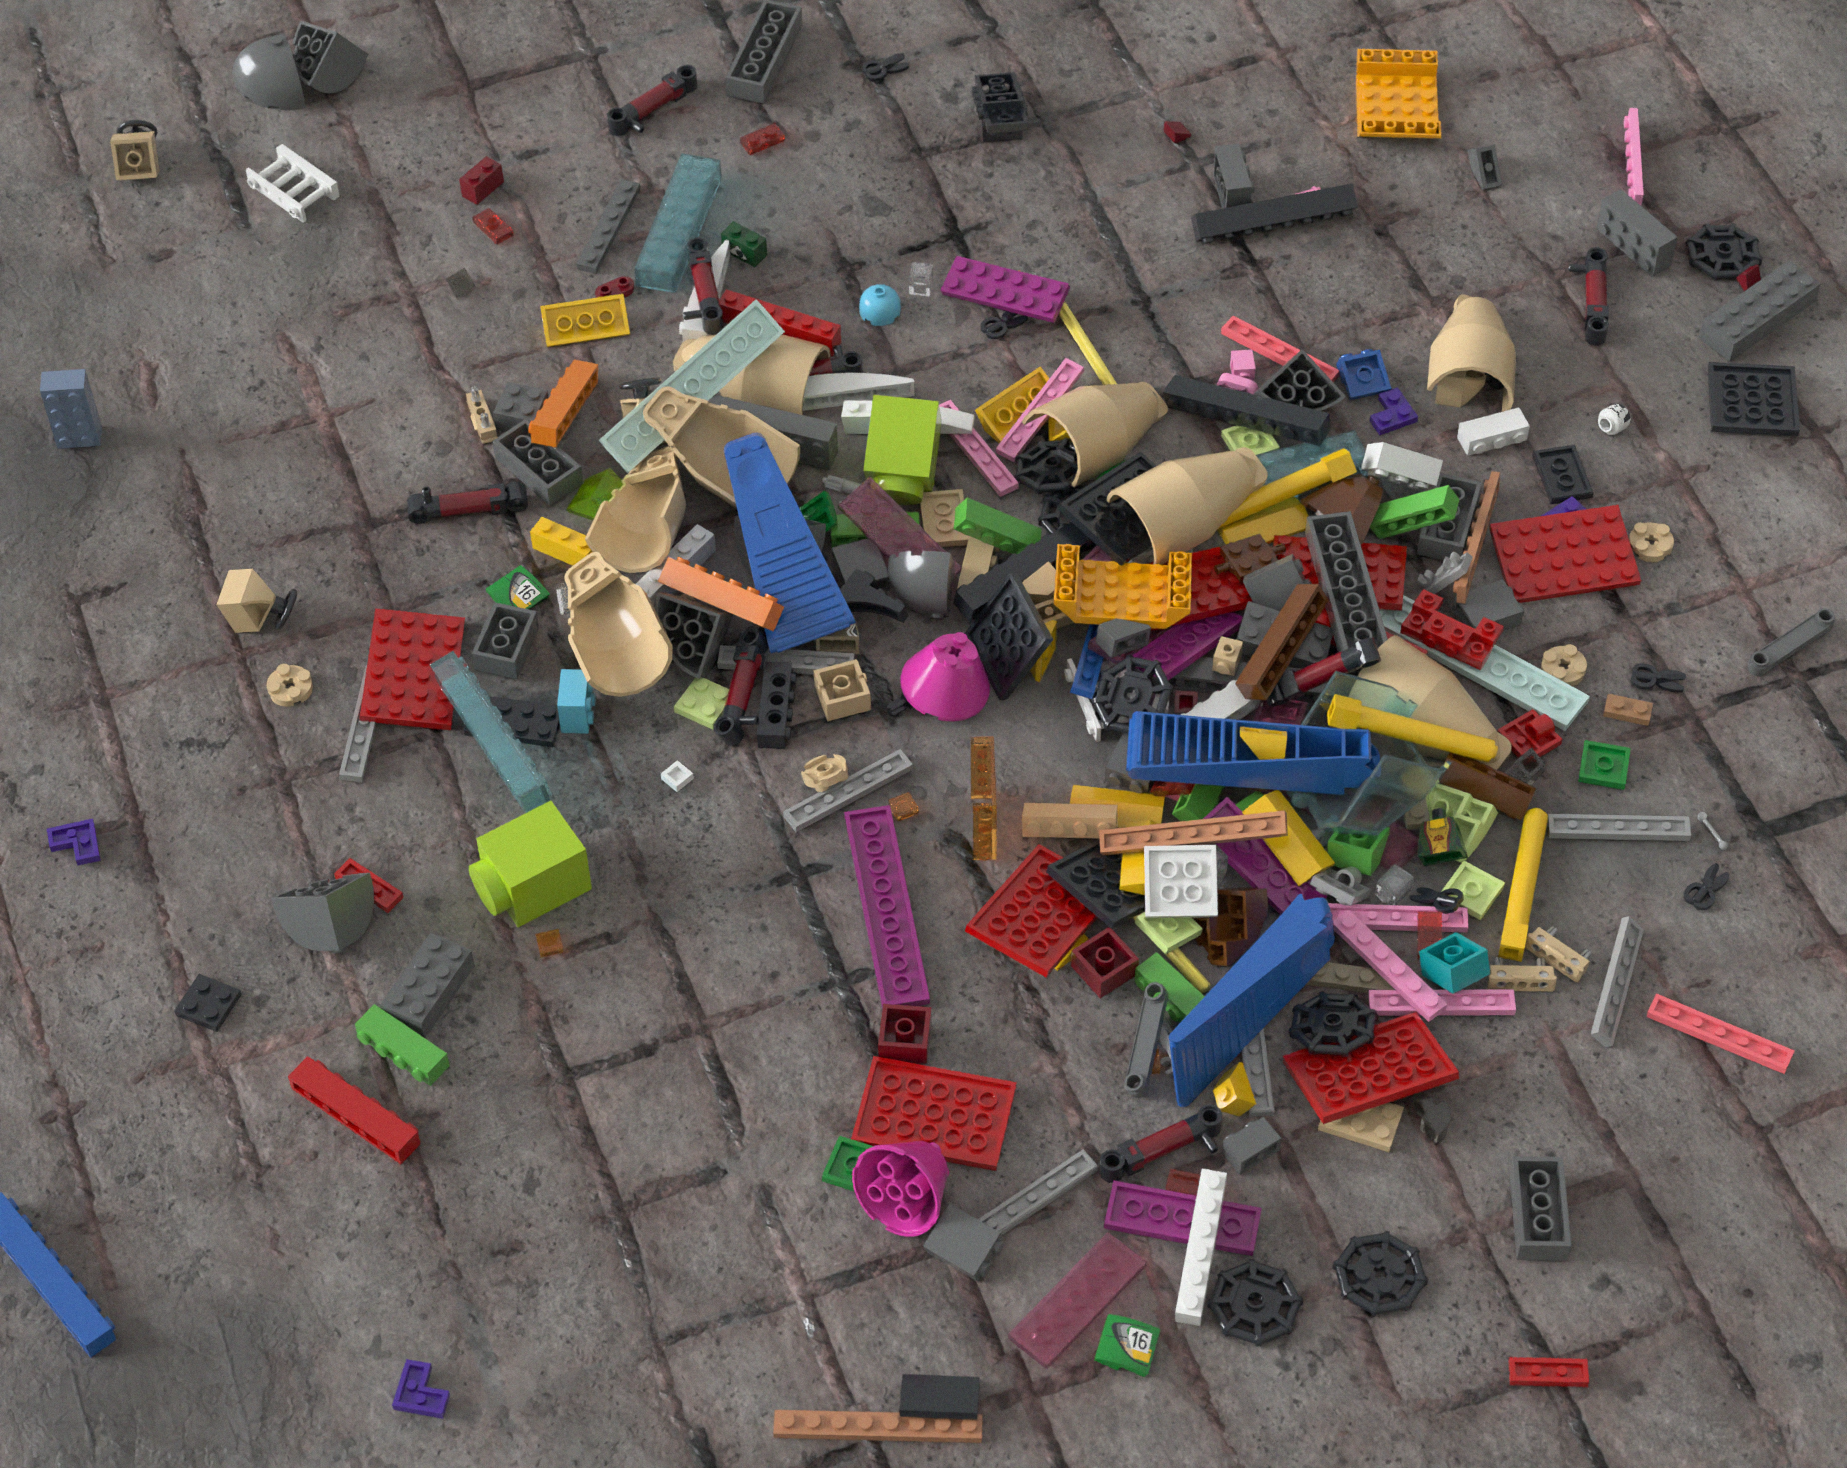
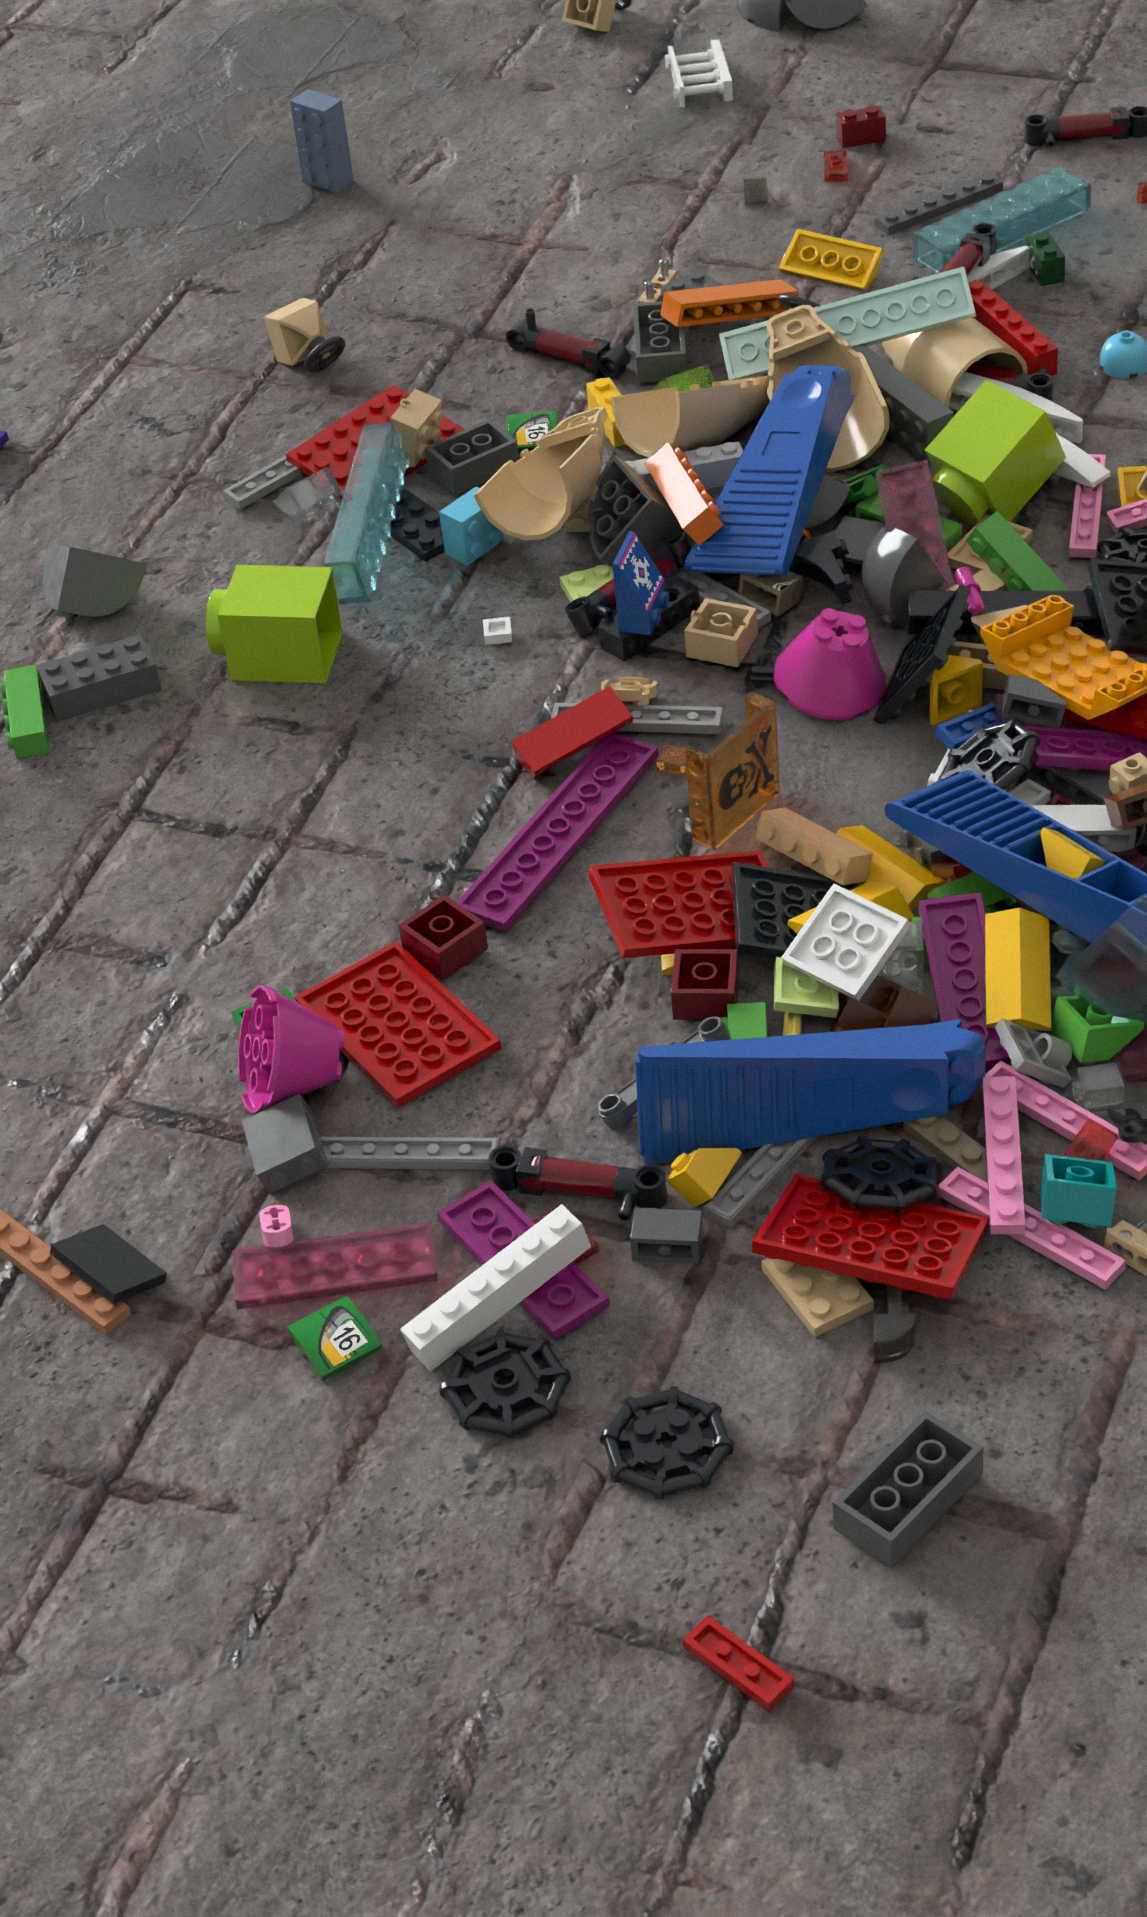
camera: 45 degrees right, 10 degrees down
tan plate [267,664,313,707] -> none
red plate [334,858,404,913] -> none
clear orange tile [535,929,564,958] -> none
dark red plate [595,276,635,298] -> none
nougat plate [1099,811,1288,855] -> none
none -> bright pink beam [259,1205,294,1248]
none -> clear slope [271,467,343,523]
none -> tan brick [387,389,443,467]
none -> red brick [512,686,633,778]
none -> blue slope [613,531,669,635]
none -> dark pink axle [954,567,985,616]

